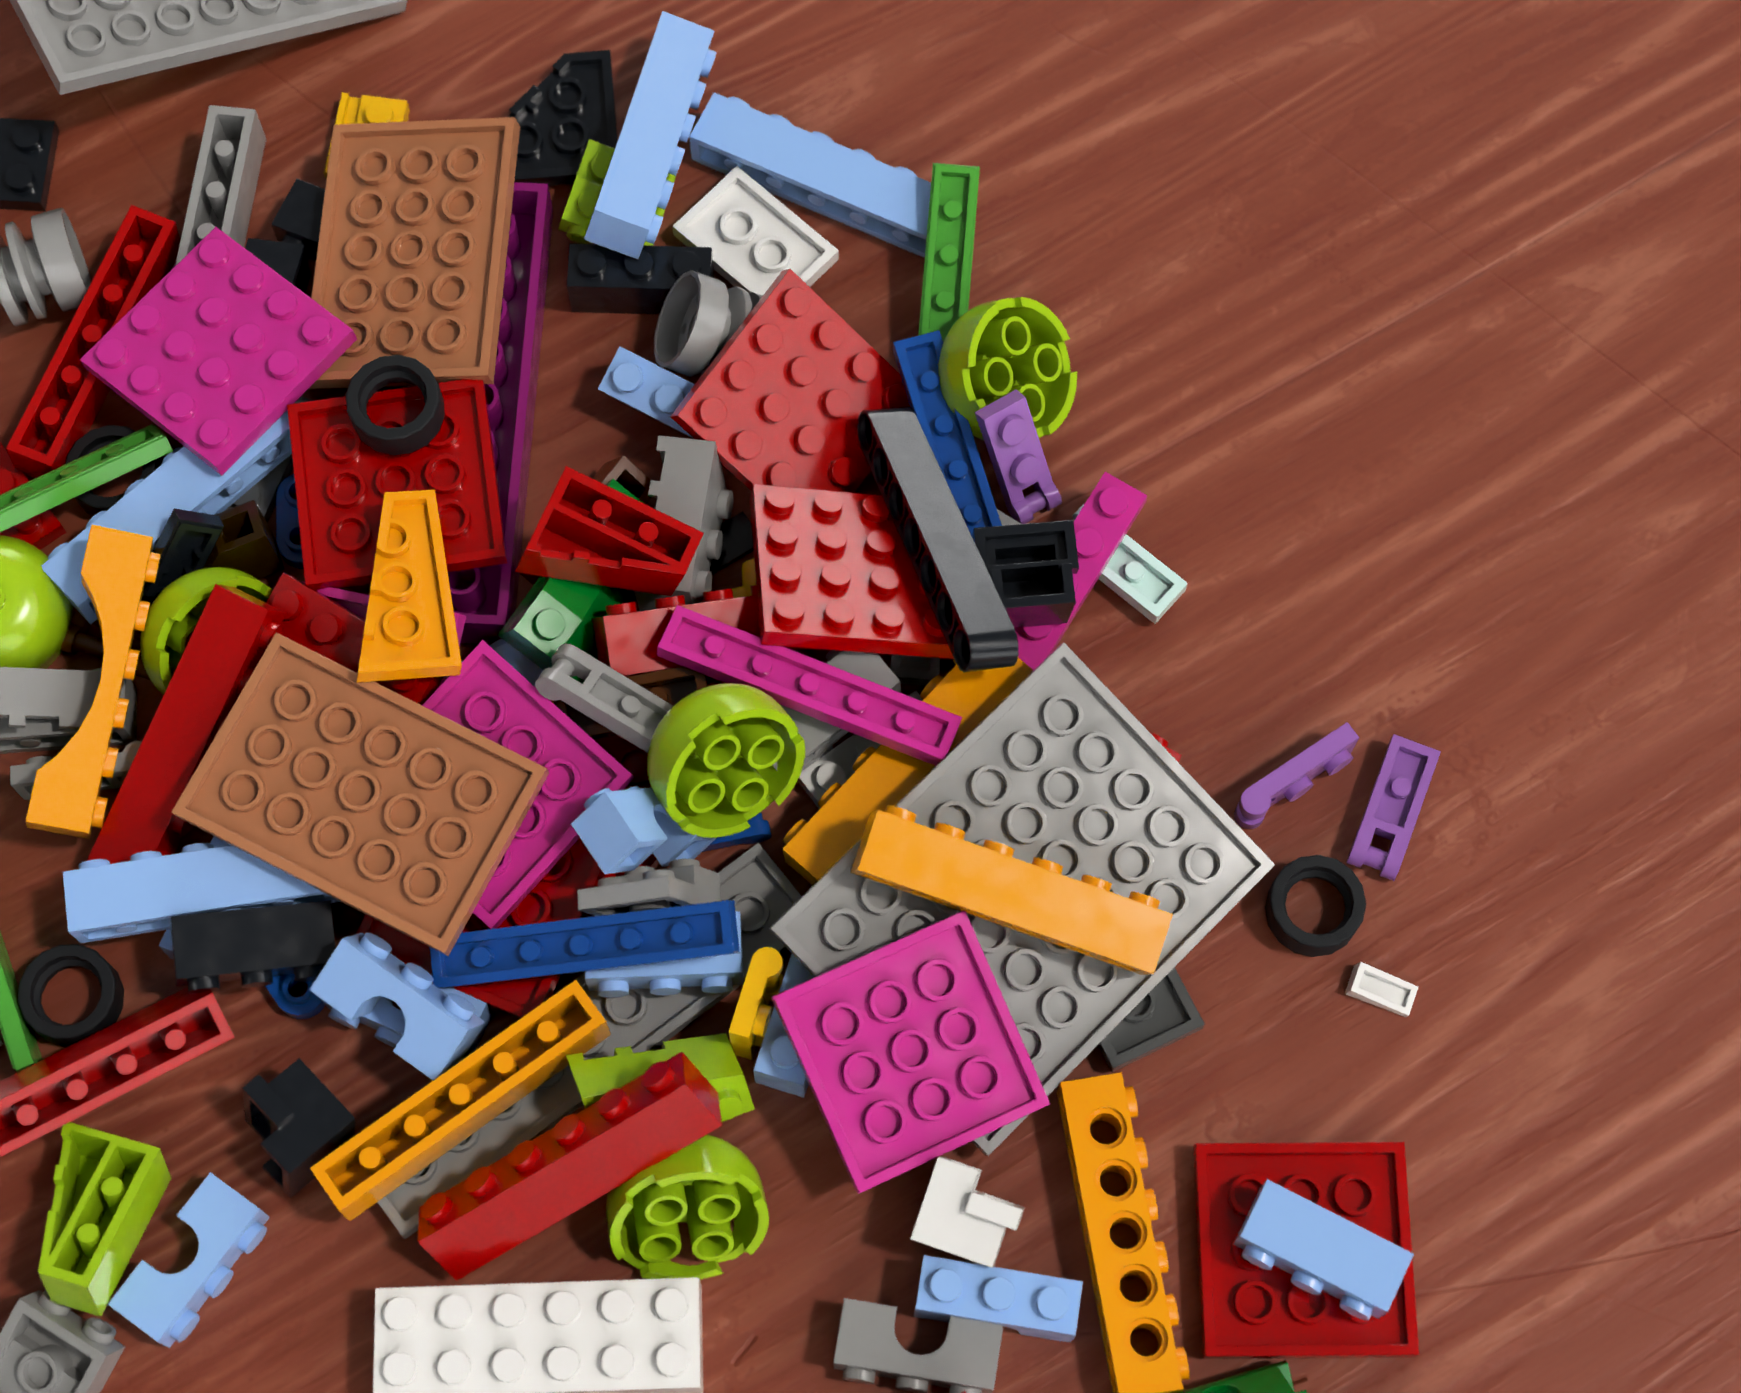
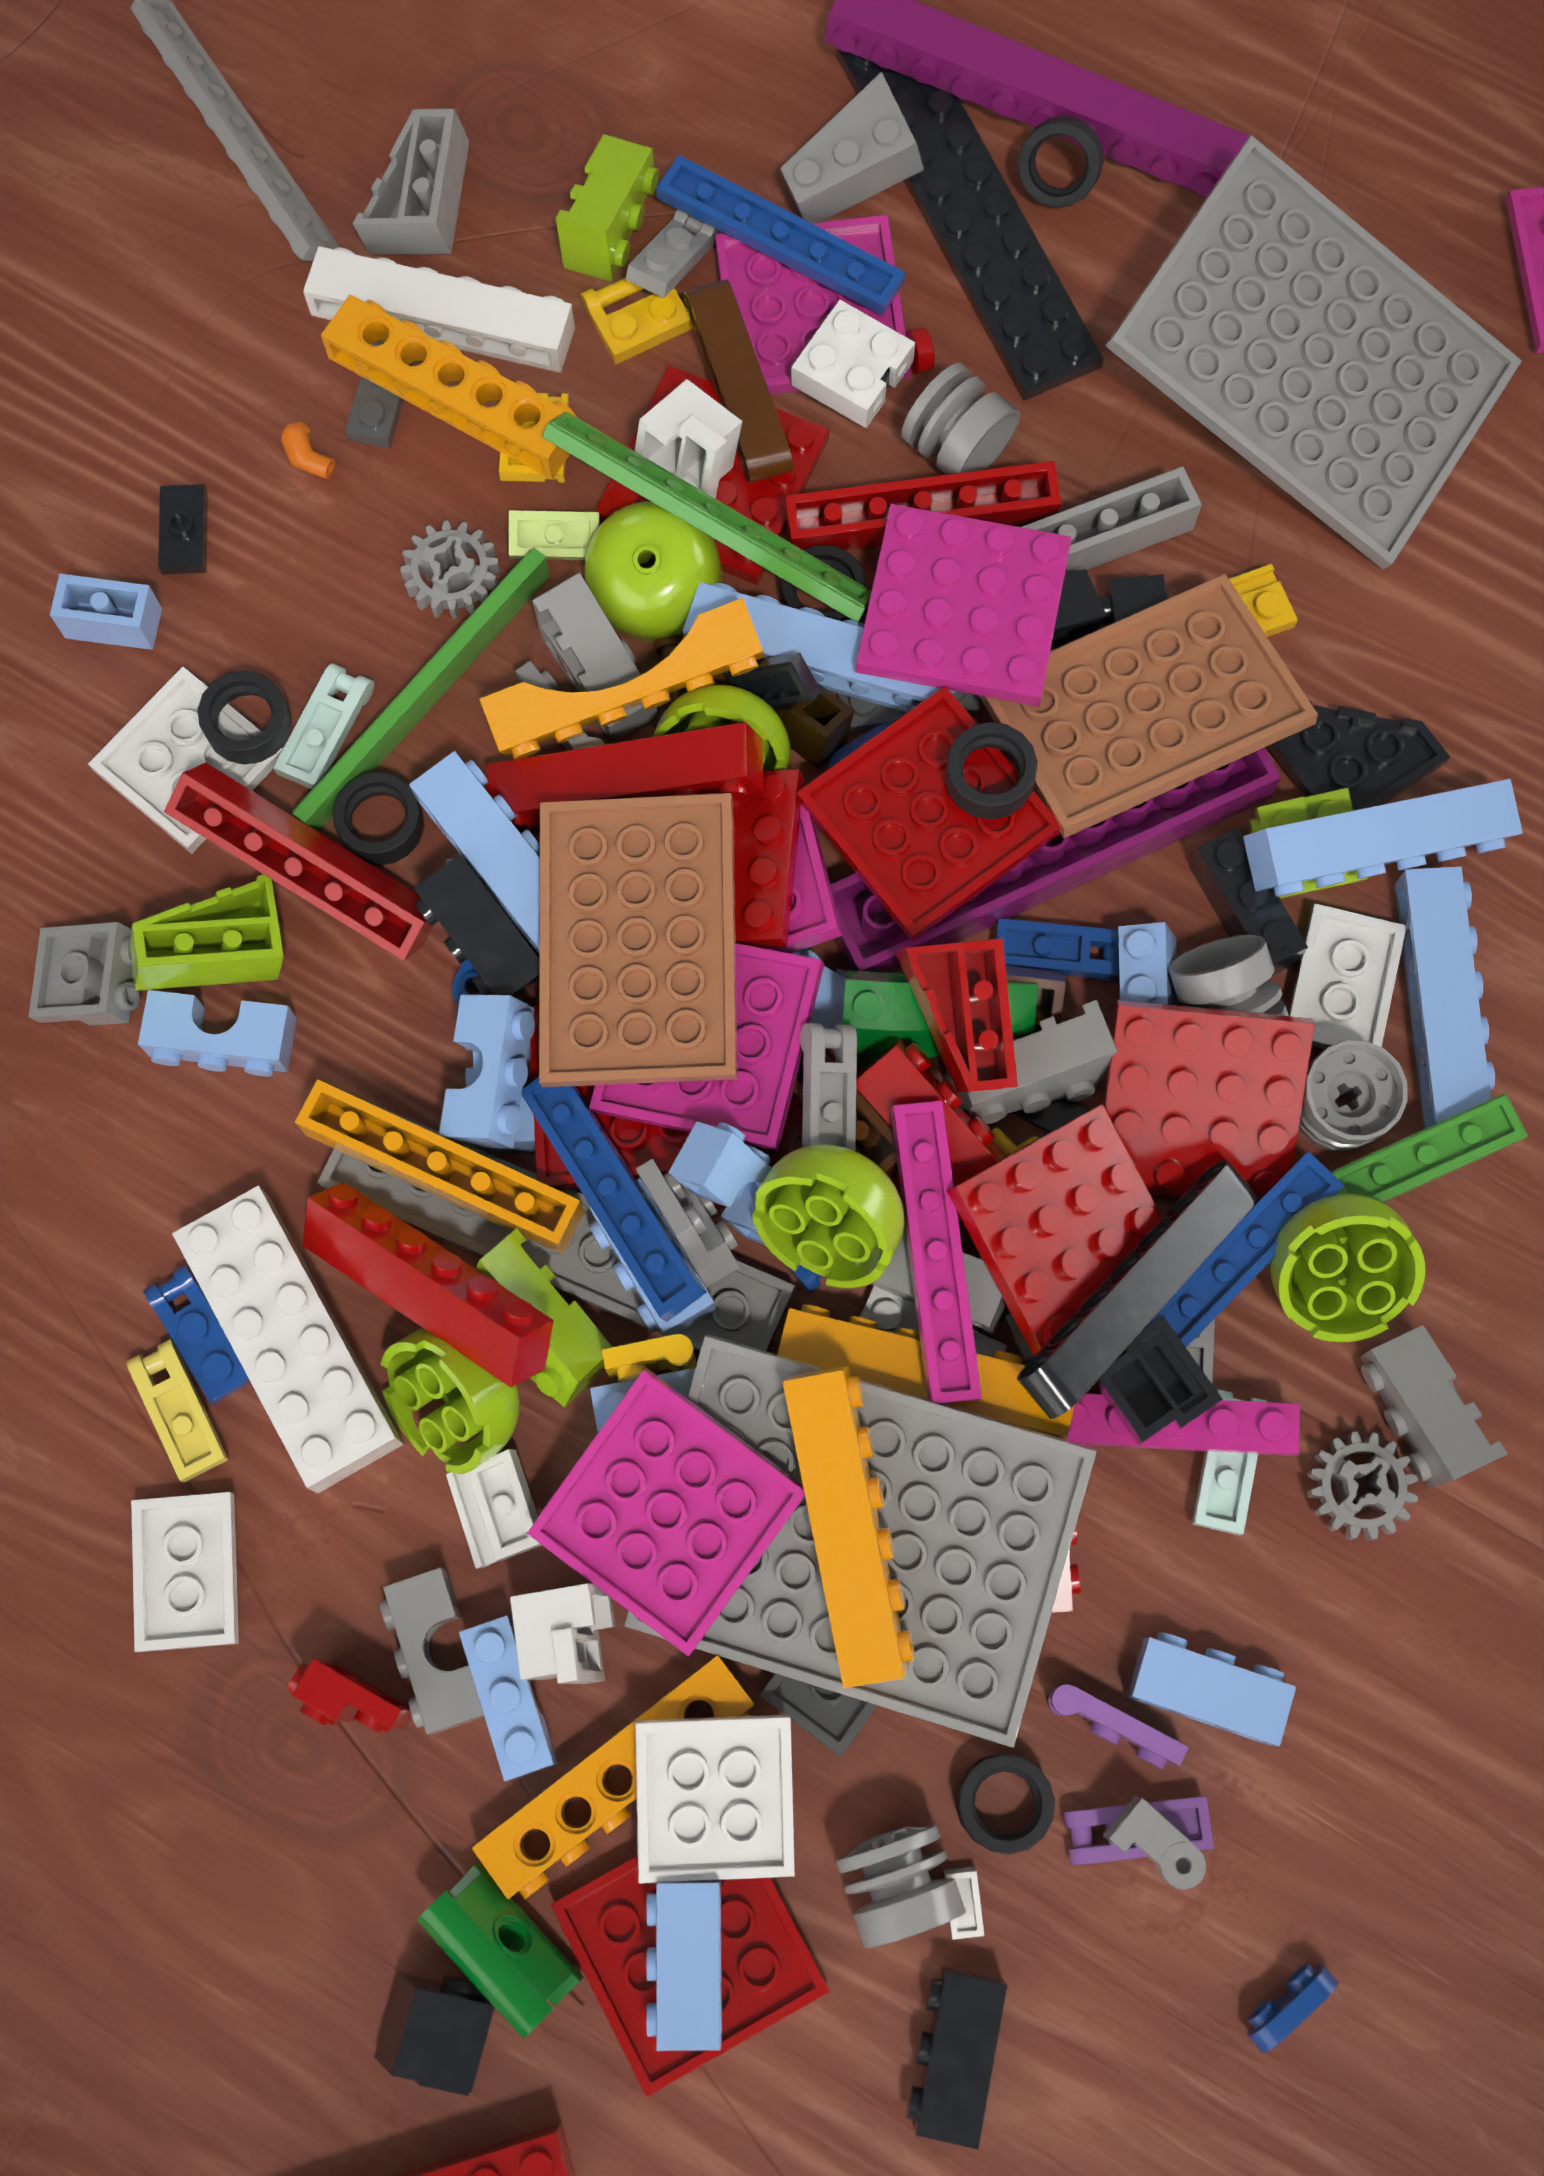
camera: 65 degrees right, 5 degrees up
black plate [242,1058,355,1198] -> none
light orange wing [356,490,462,683] -> none
medium lavender plate [975,389,1062,524] -> none
none -> white plate [446,1449,541,1569]
none -> white plate [635,1715,795,1883]
none -> light grey wheel [835,1825,966,1949]
none -> black brick [906,1967,1007,2150]
none -> blue plate [996,918,1120,983]
none -> light grey leg [1102,1796,1206,1890]
none -> light blue brick [1126,1632,1296,1746]
none -> blue plate [1247,1963,1338,2053]
none -> light grey wheel [1298,1040,1408,1152]
none -> light grey gear [1307,1432,1418,1541]
none -> light grey wedge [1360,1325,1508,1489]

